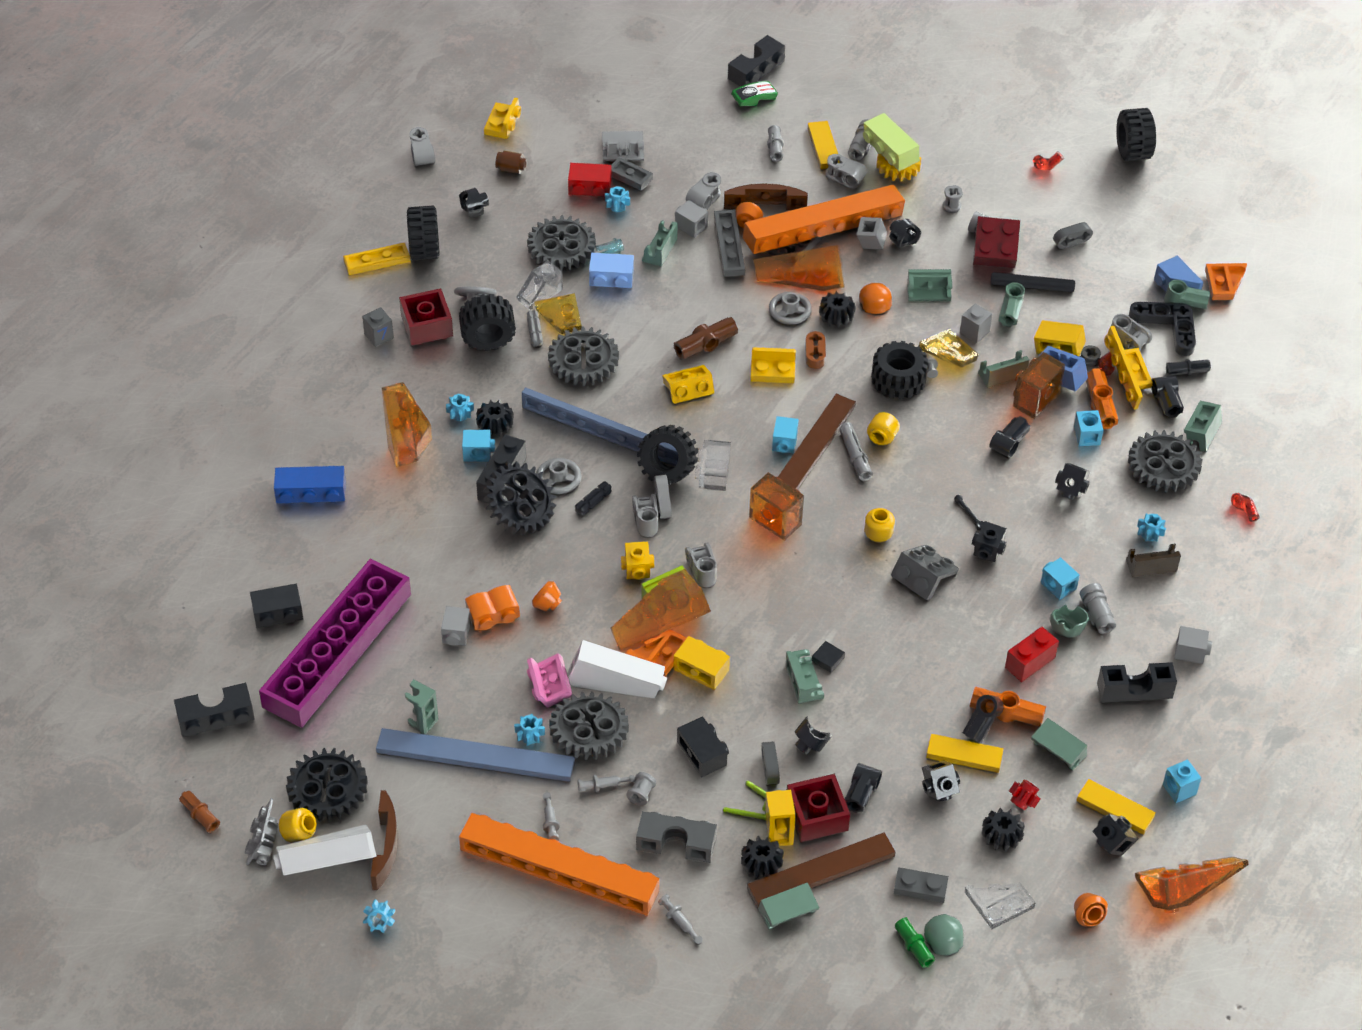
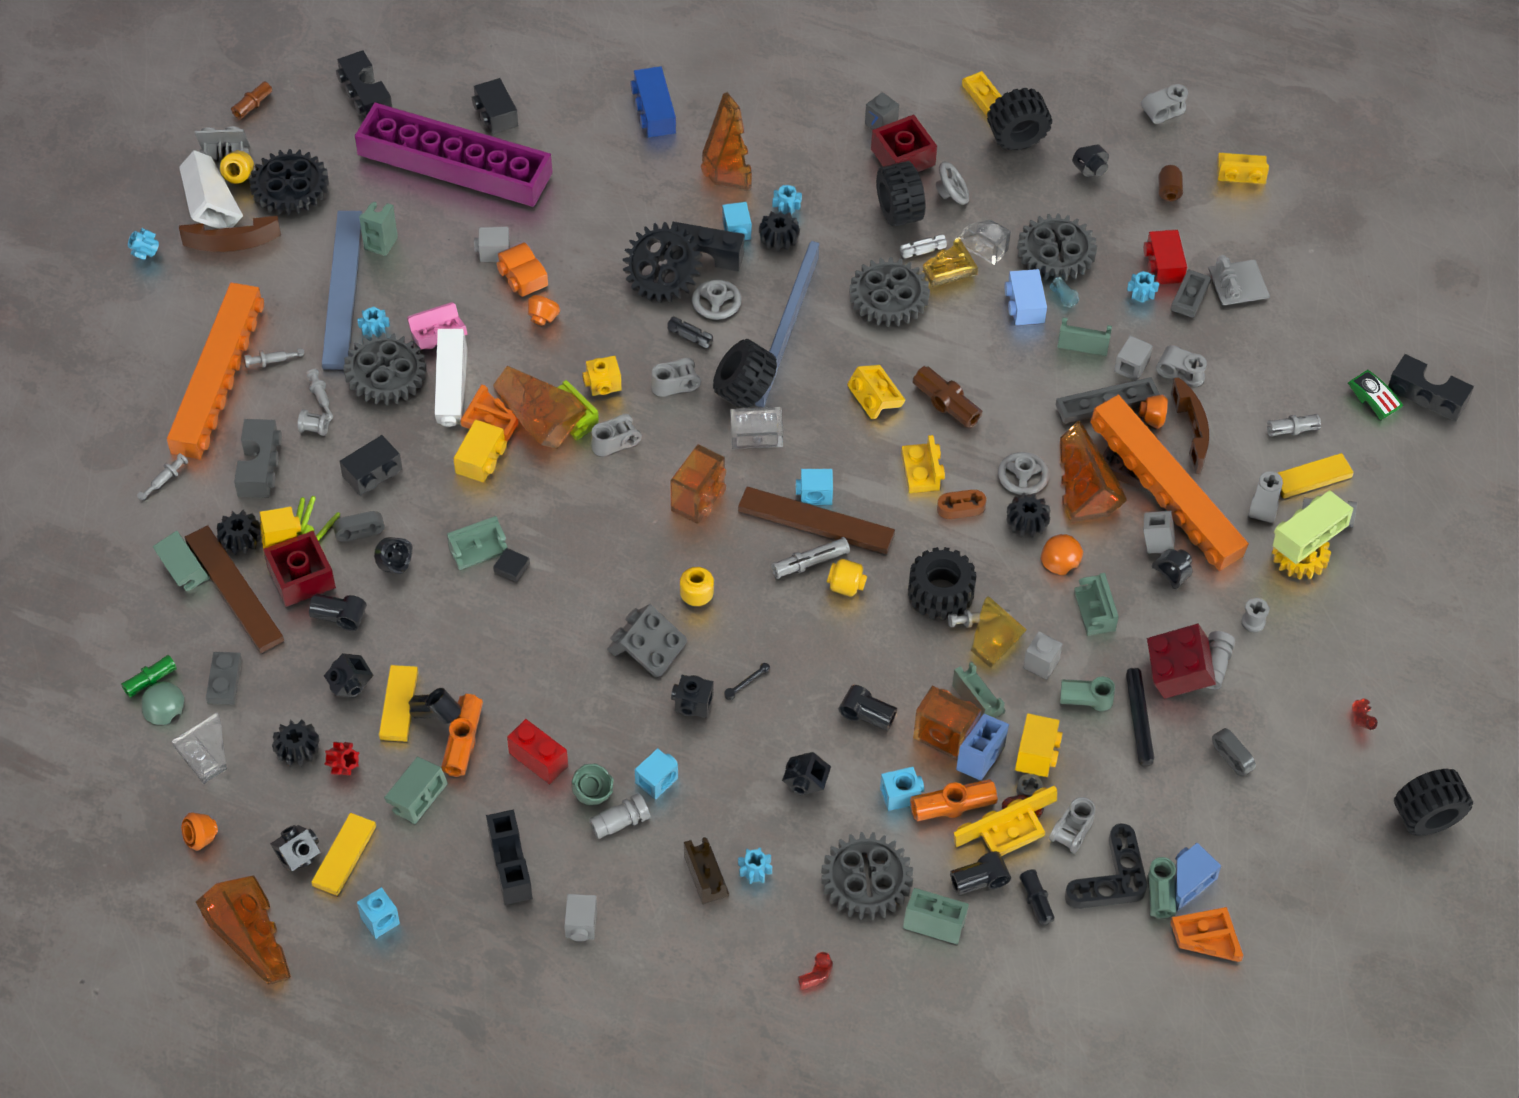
camera: 80 degrees right, 5 degrees up
light grey beam [654,474,672,519] -> none

